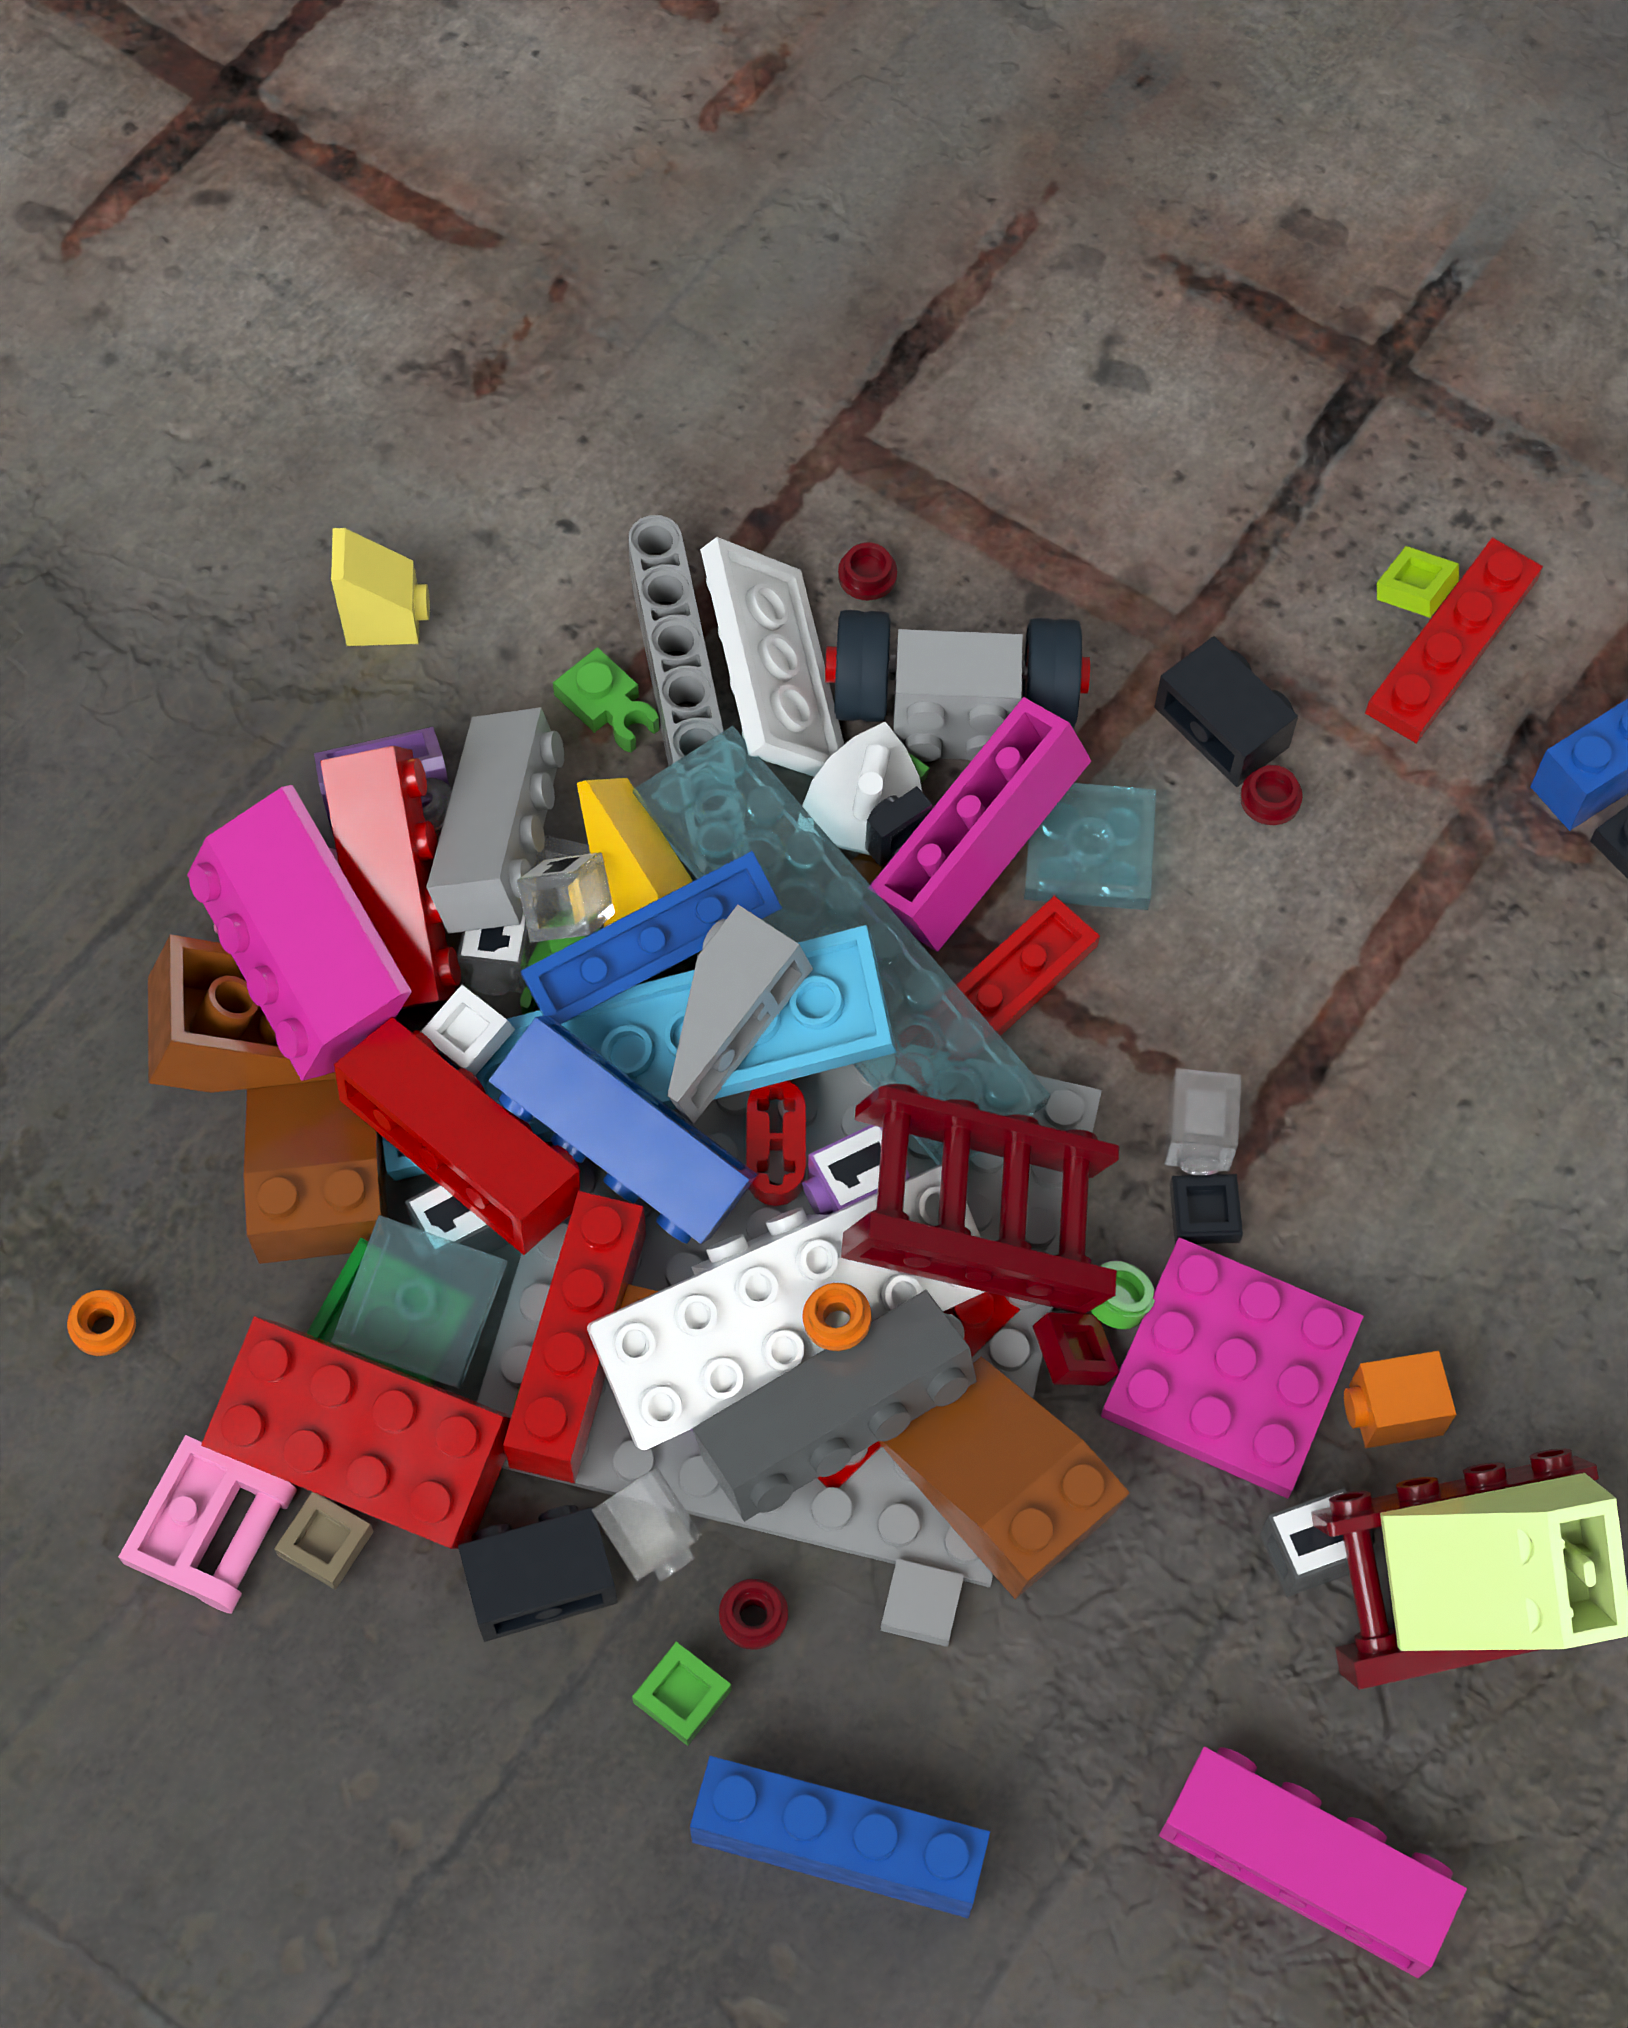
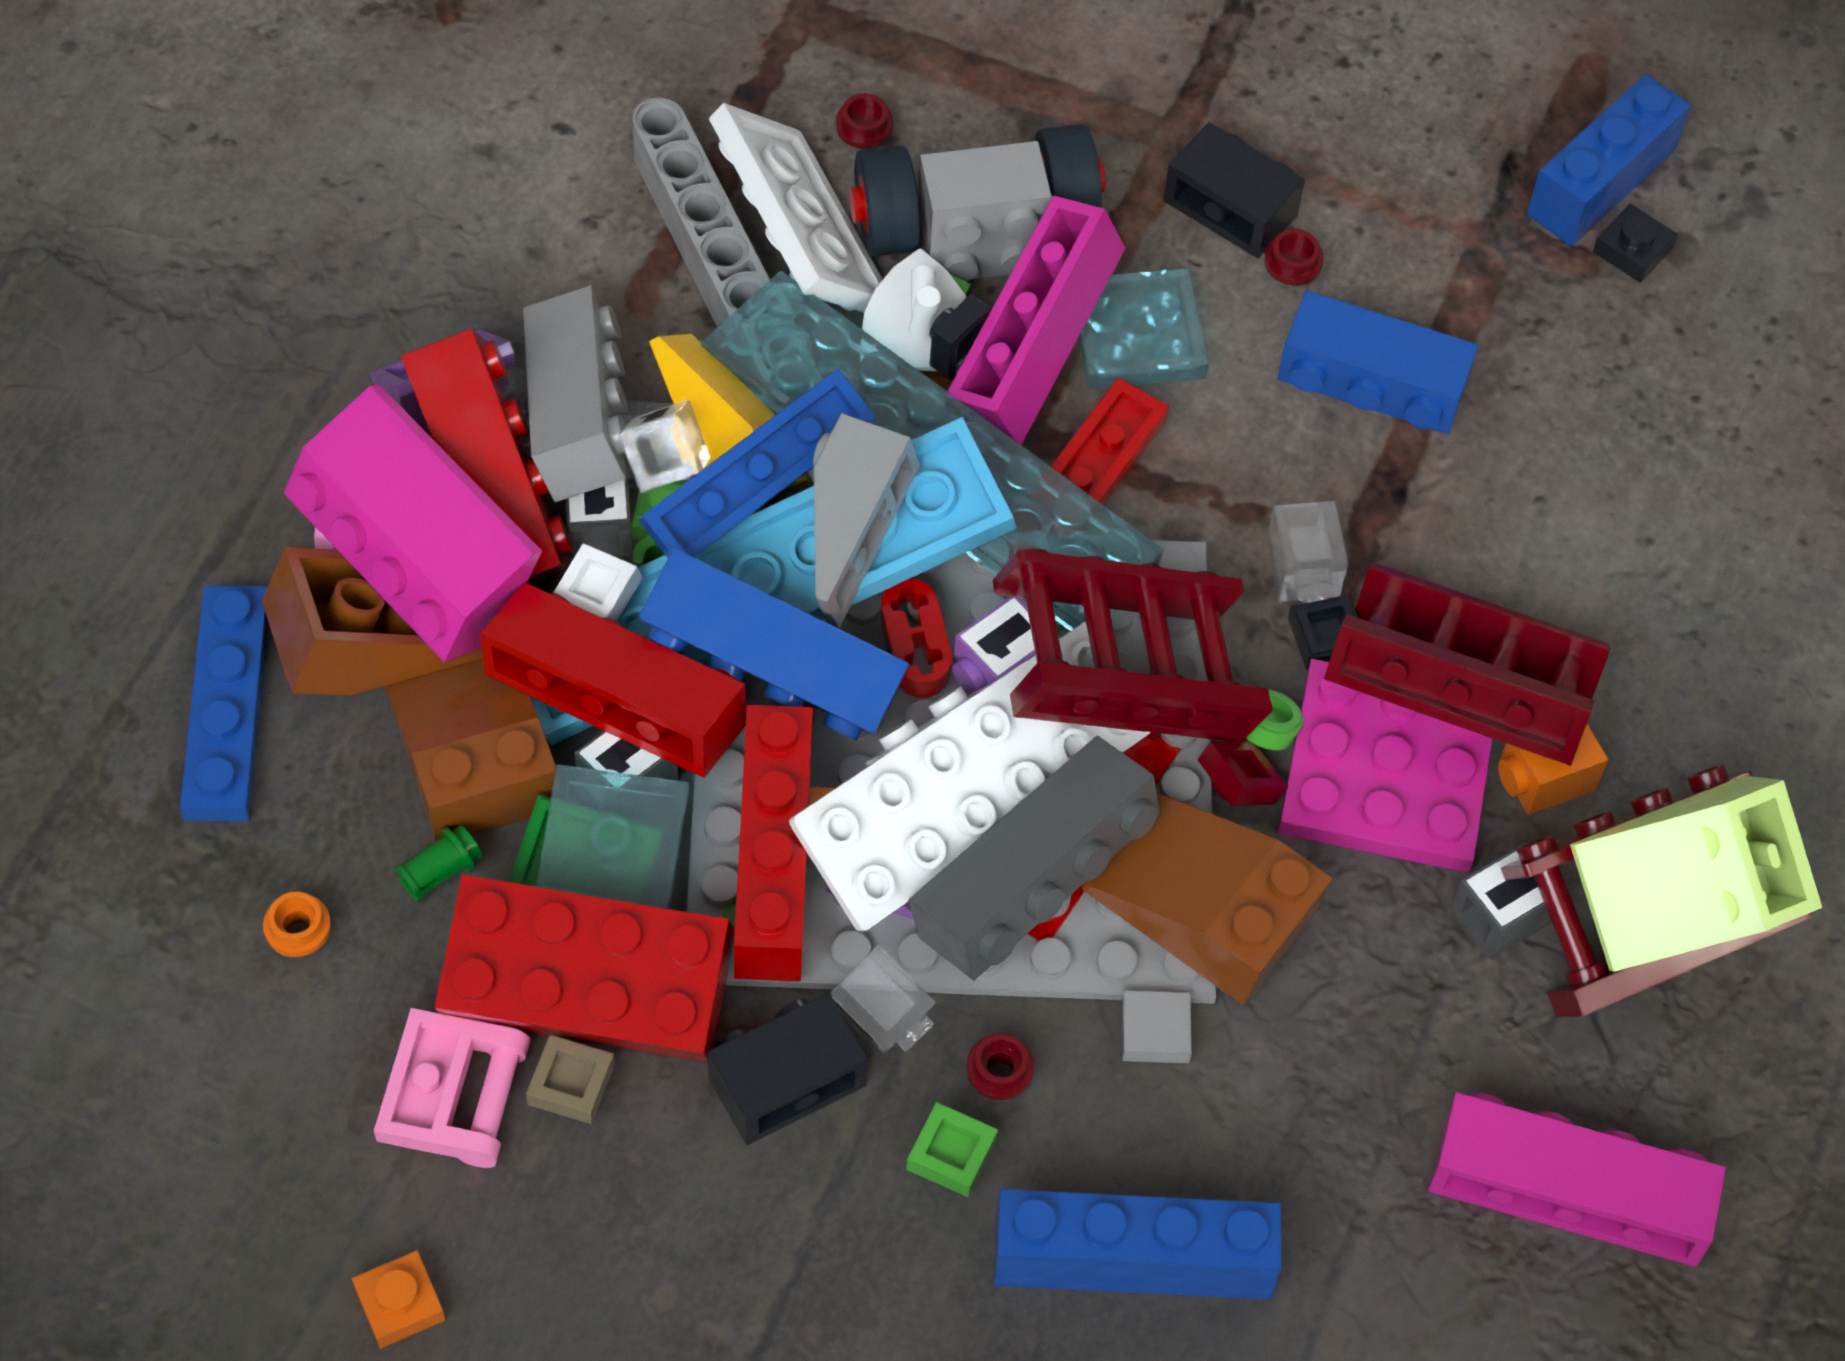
camera: 15 degrees left, 5 degrees down
light yellow slope [331,528,430,646] -> none
bright green plate [553,647,659,753] -> none
orange plate [802,1283,872,1351] -> none
red plate [1365,537,1543,744] -> none
lime plate [1377,546,1459,618] -> none
none -> blue plate [180,586,268,821]
none -> orange plate [351,1250,446,1349]
none -> green pin [394,825,483,903]
none -> blue brick [1277,290,1479,434]
none -> dark red fence [1324,563,1611,766]

